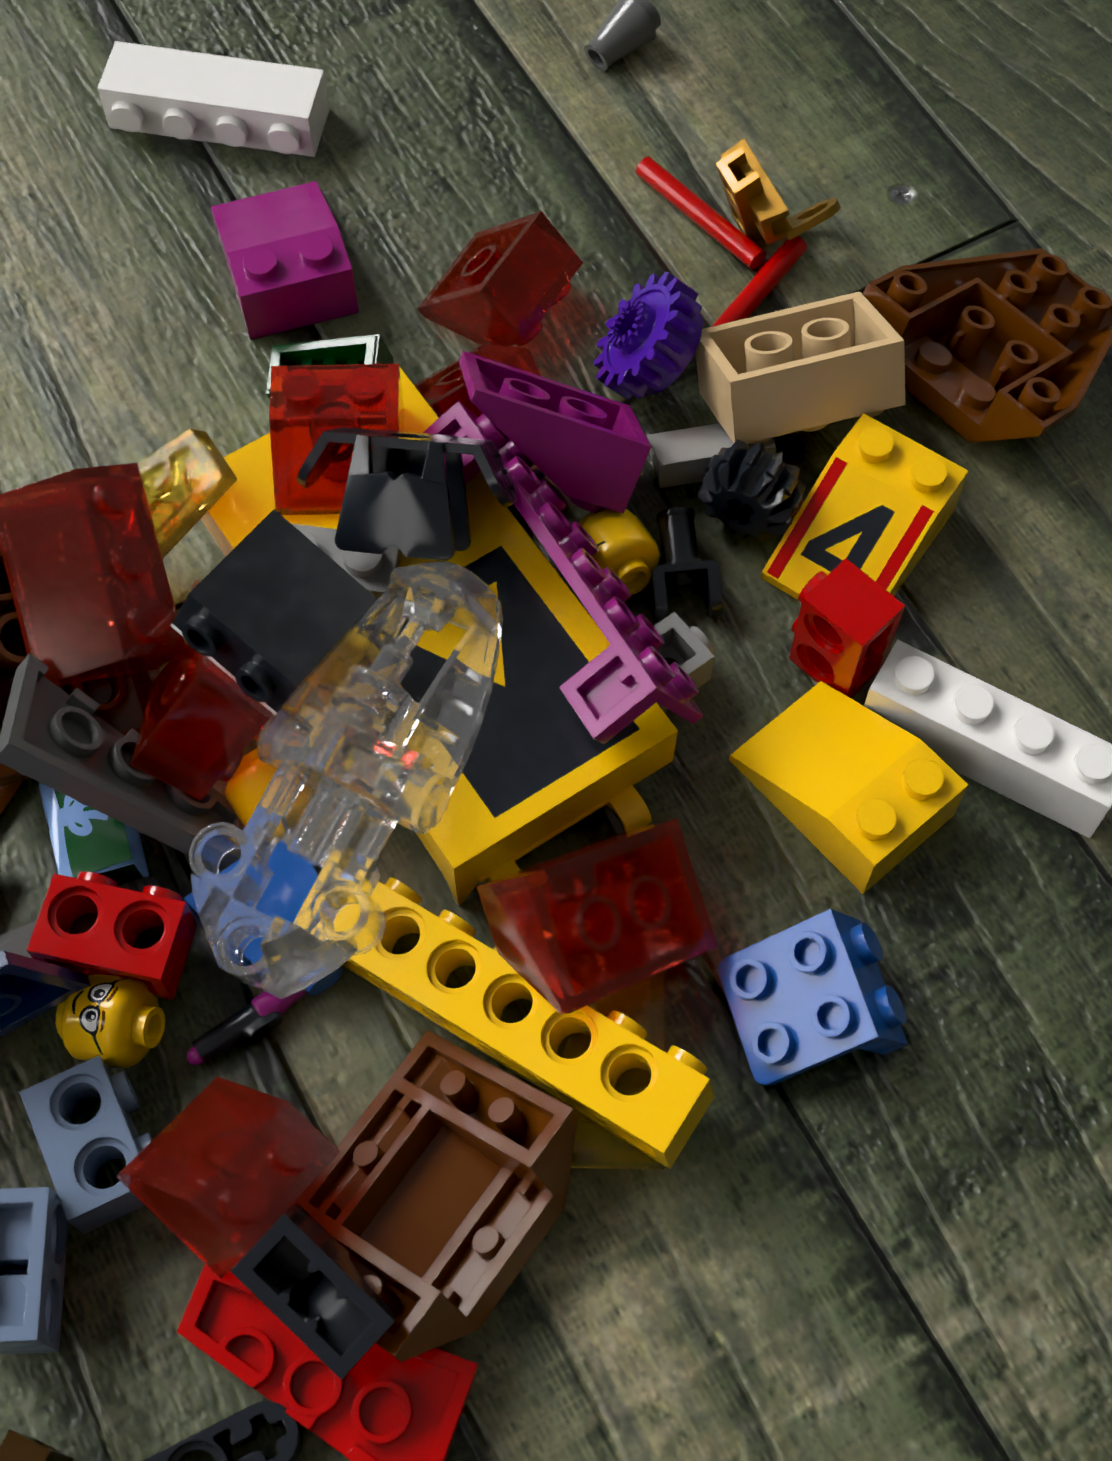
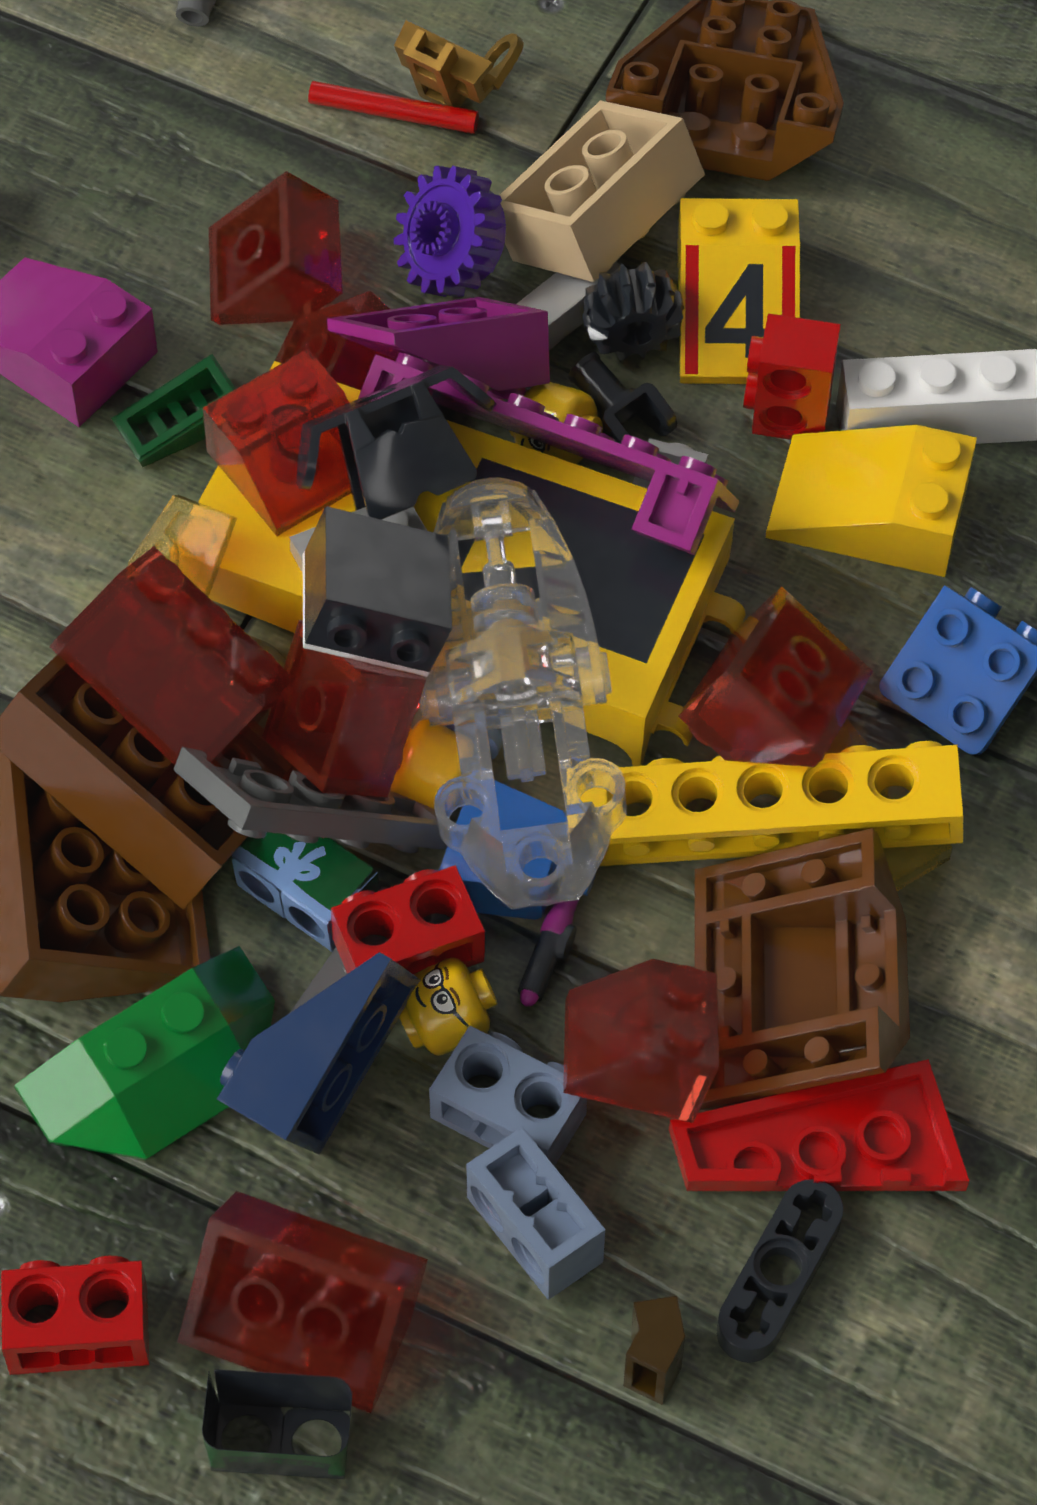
camera: 35 degrees left, 5 degrees down
black arch [231,1203,398,1380] -> none
red bar [711,236,807,327] -> none

